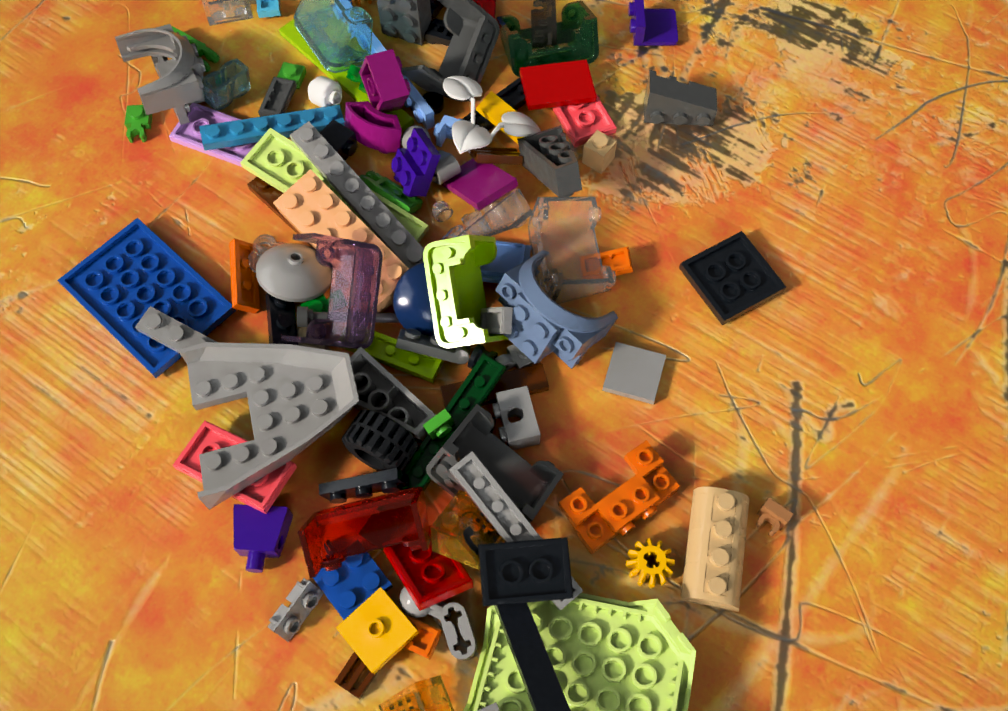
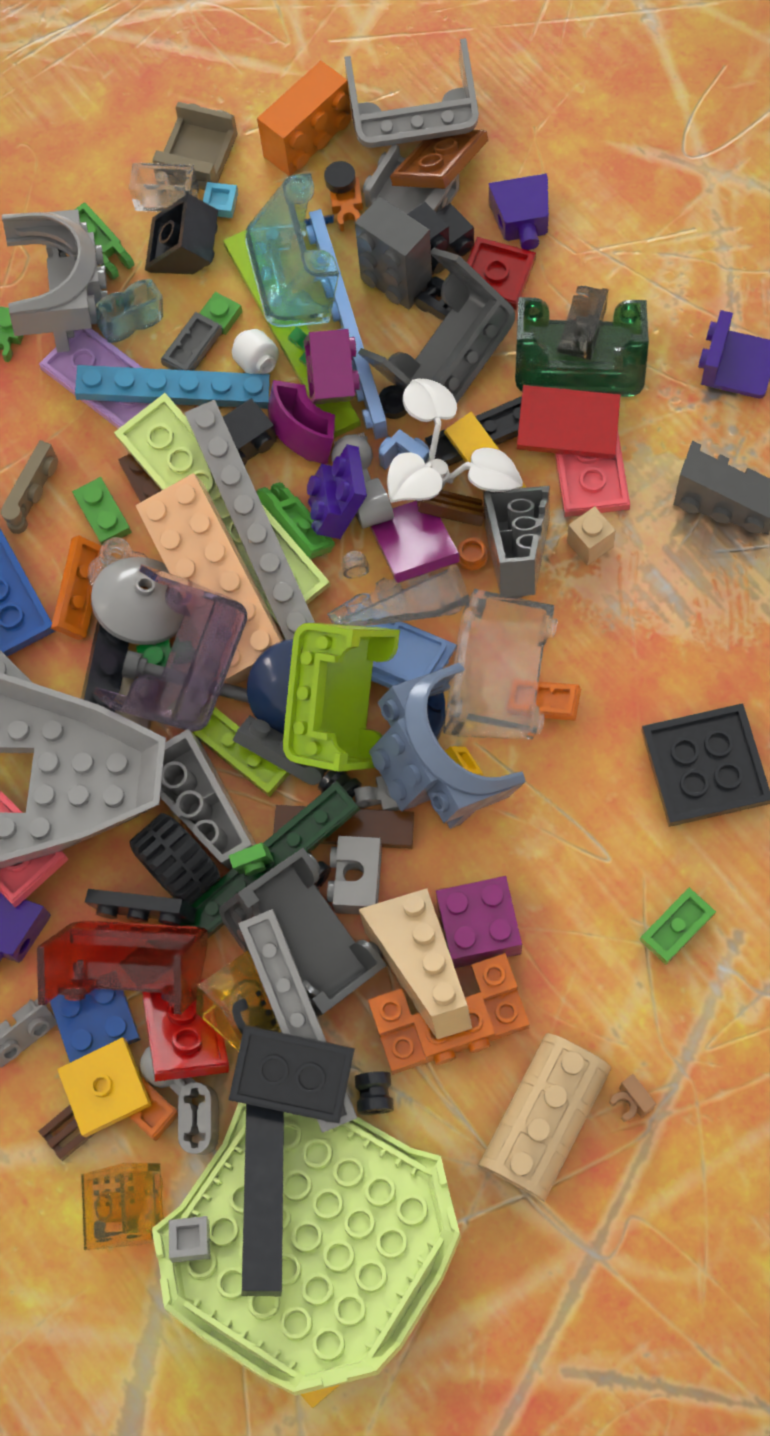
camera: 25 degrees right, 5 degrees up
light grey tile [480,307,513,334] -> none
light grey tile [602,342,666,405] -> none
yellow gear [625,538,675,589] -> none
none -> dark tan plate [1,440,58,534]
none -> bright green plate [72,477,132,547]
none -> black slope [145,193,218,274]
none -> black wheel [354,1071,394,1115]
none -> tan wedge [358,888,472,1039]
none -> magenta brick [436,876,522,968]
none -> orange plate [456,538,489,570]
none -> bright green plate [640,887,716,965]

